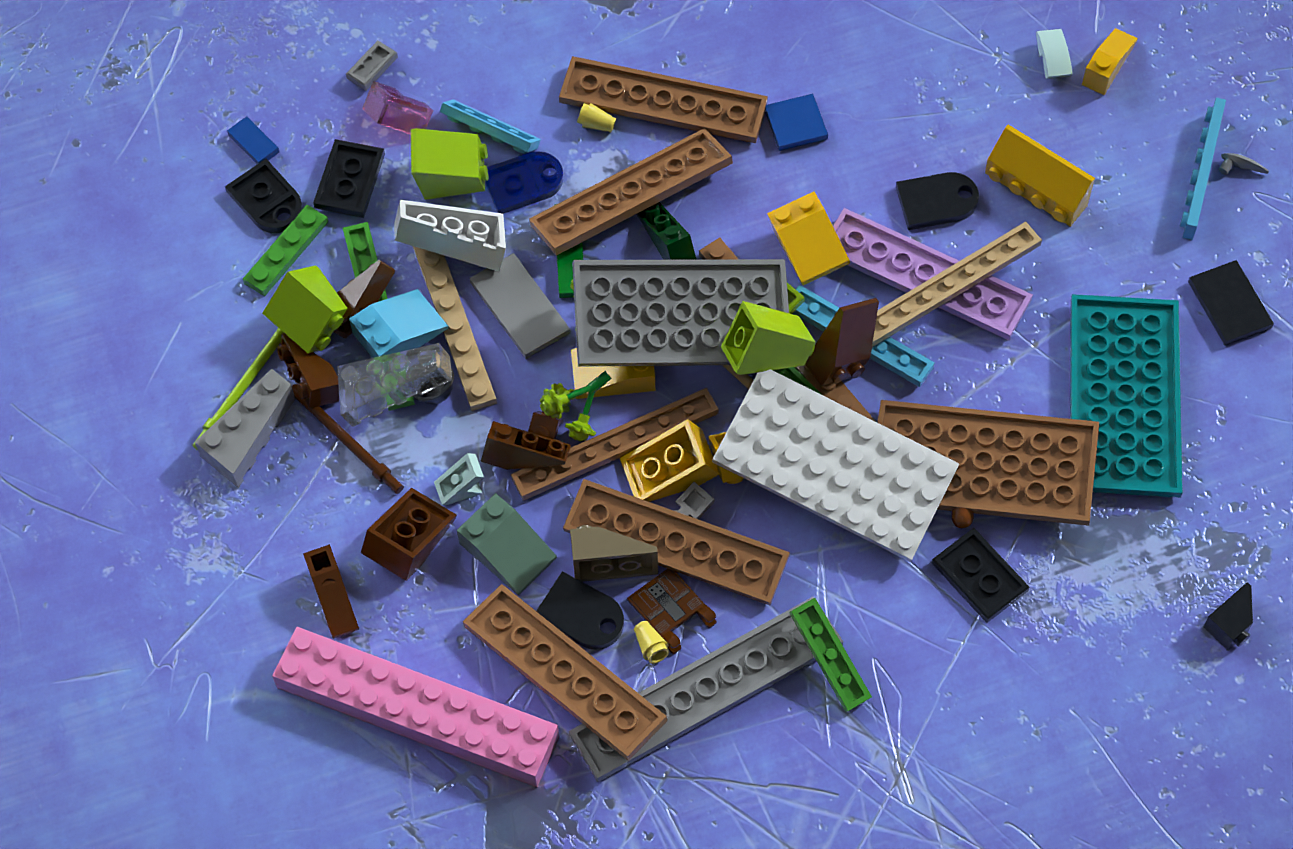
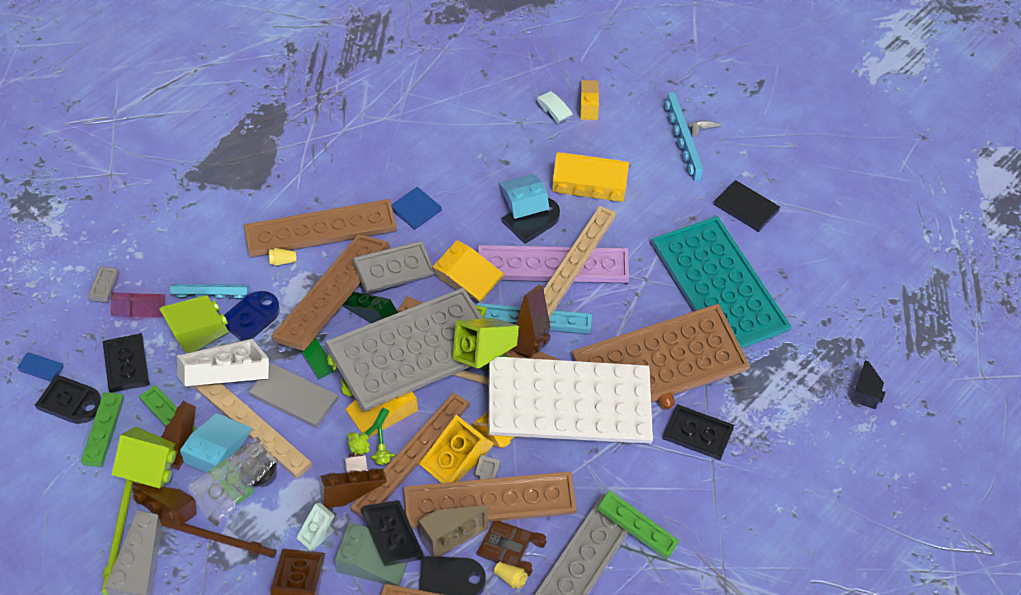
camera: 30 degrees left, 10 degrees down
none -> light grey tile [352,241,436,294]
none -> black plate [361,500,424,566]
none -> medium azure slope [499,174,549,219]

